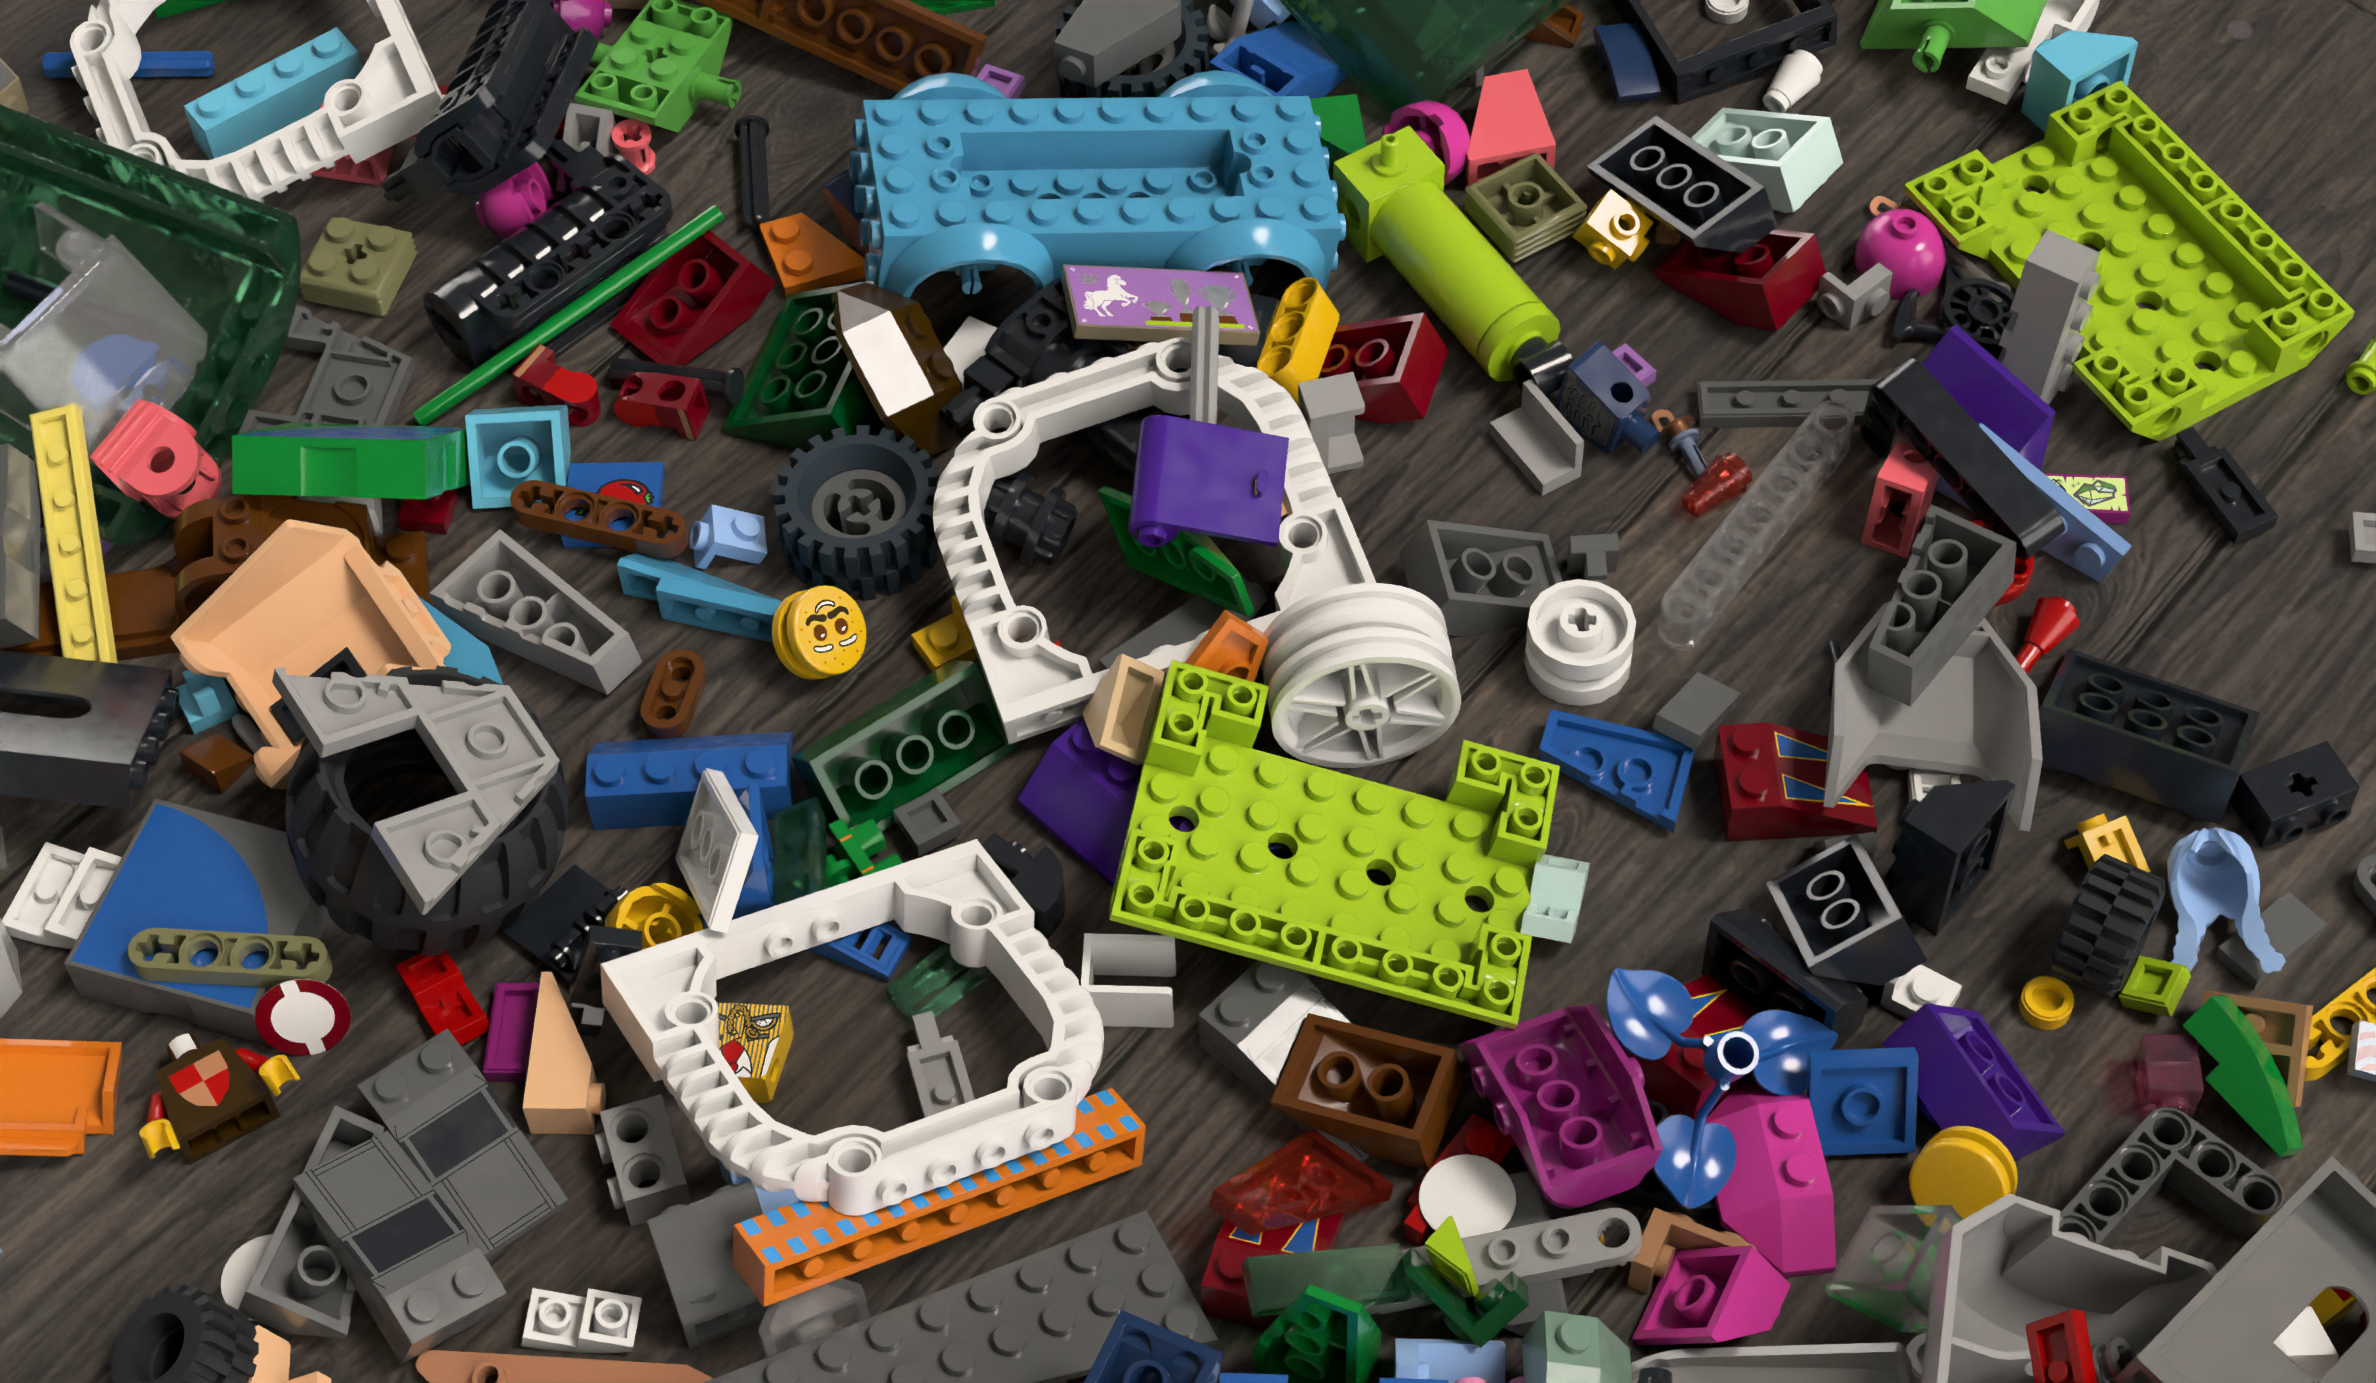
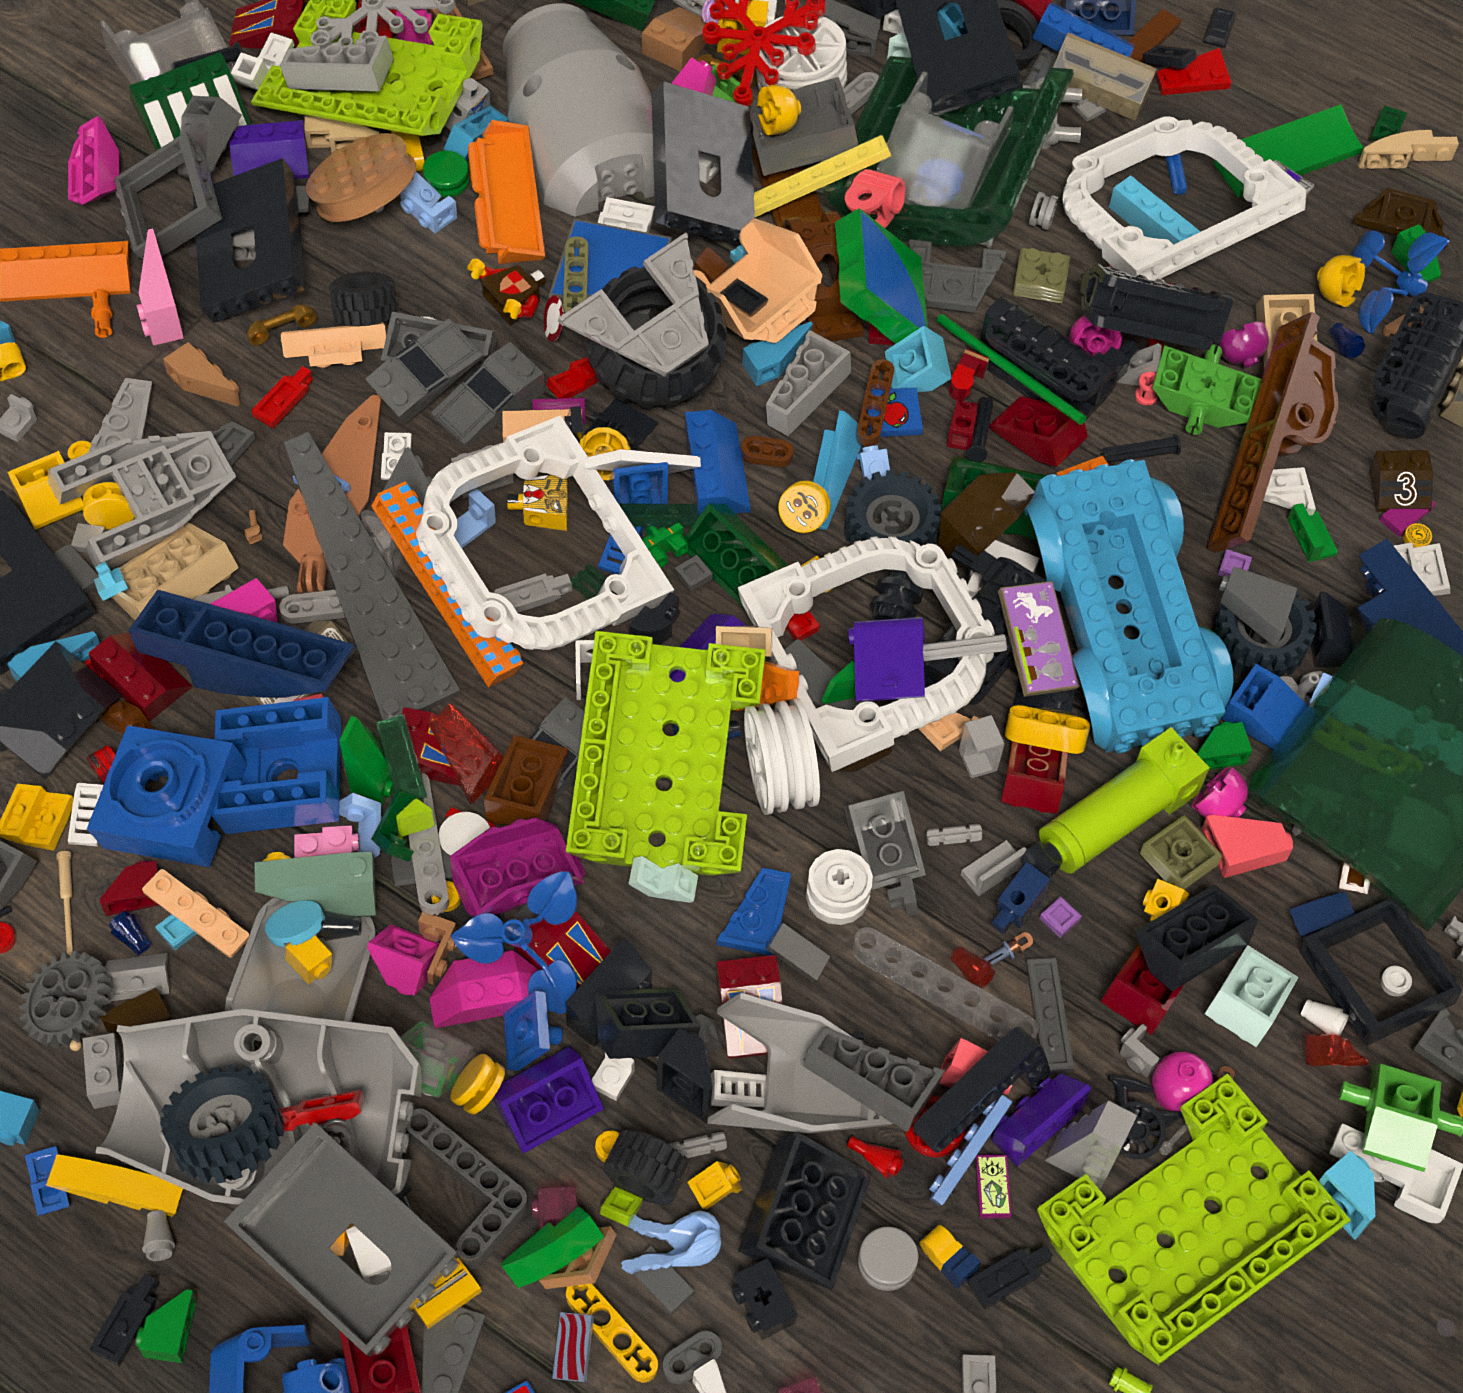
camera: 80 degrees right, 5 degrees up
none -> light grey axle [669,1132,727,1158]
none -> light grey head [858,1227,918,1291]
none -> leg [920,1225,981,1290]
none -> light grey axle [926,824,982,846]
none -> clear red slope [1306,1034,1368,1066]

